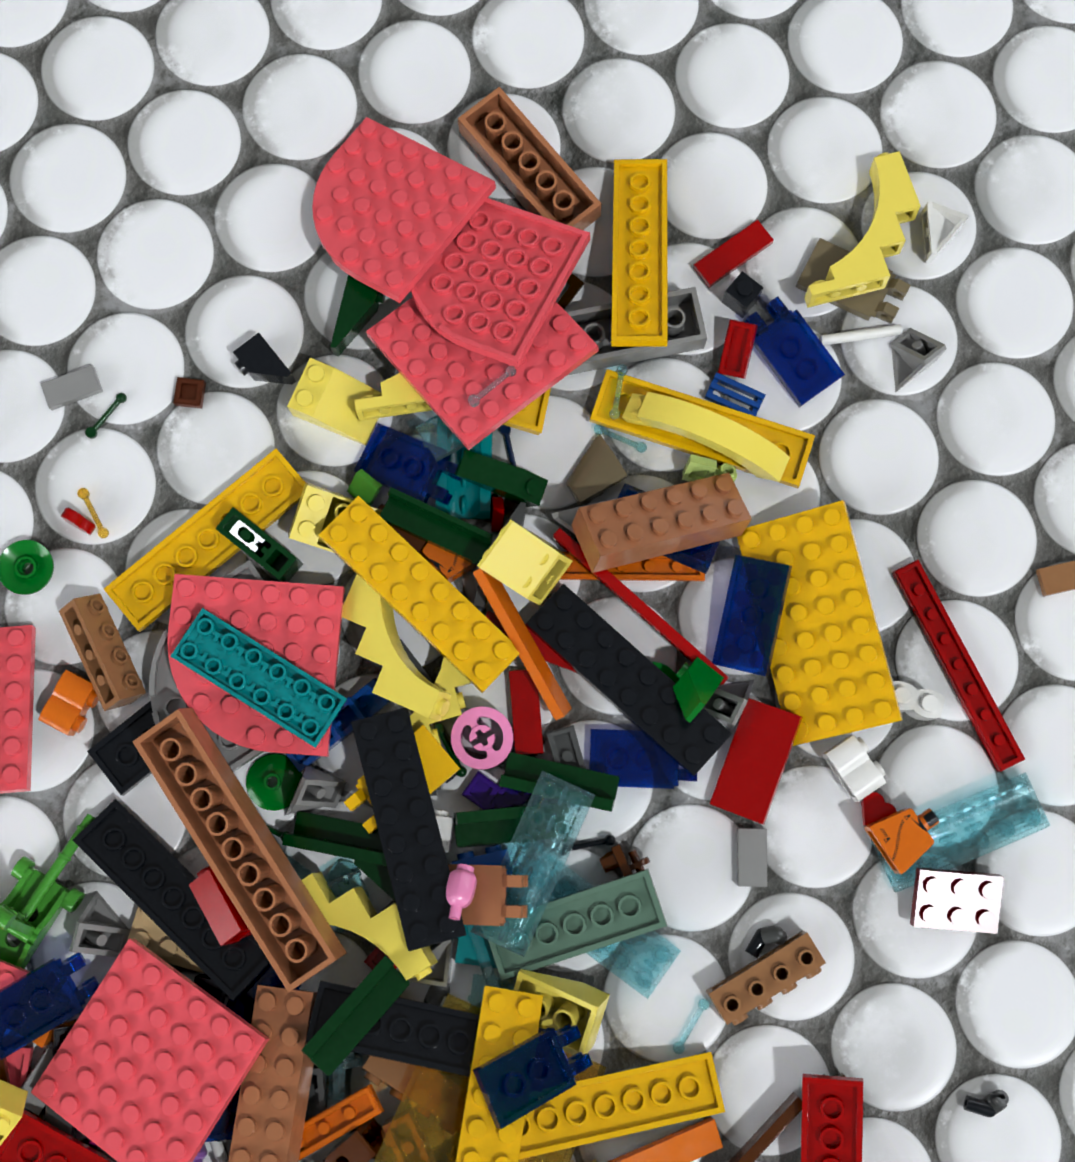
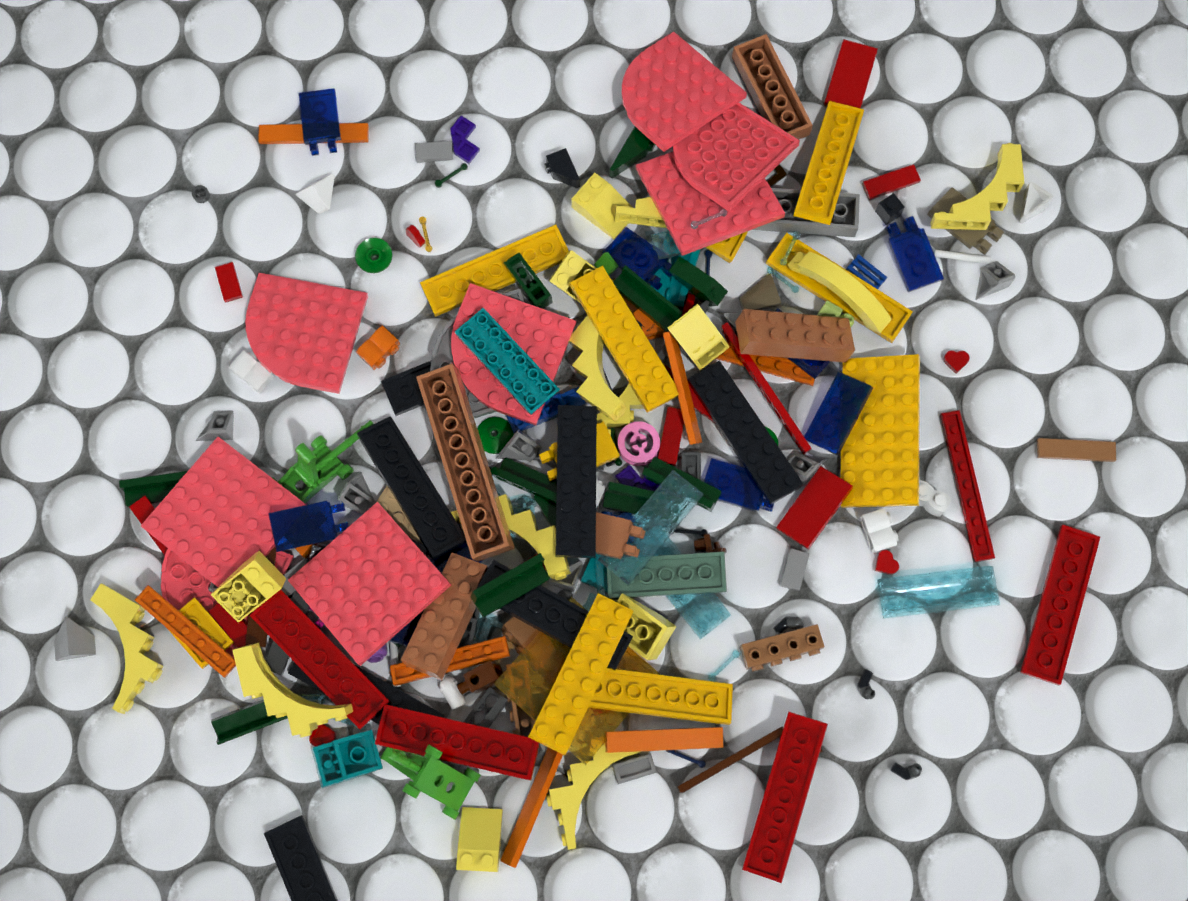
camera: 15 degrees right, 5 degrees down
medium nougat brick [59,594,146,711] -> none
copper tile [173,377,206,409] -> none
red brick [189,866,252,946] -> none
bright pink plant [446,864,477,920] -> none
clear blue tile [473,1025,593,1129] -> none
green slope [673,657,724,723] -> none
red tile [718,320,758,379] -> none
orange torso [863,808,939,874] -> none
plate [910,867,1004,934] -> none
none -> dark purple tile [450,115,480,164]
none -> red tile [824,39,878,109]
none -> arm [857,669,875,699]
none -> red tile [944,350,970,374]

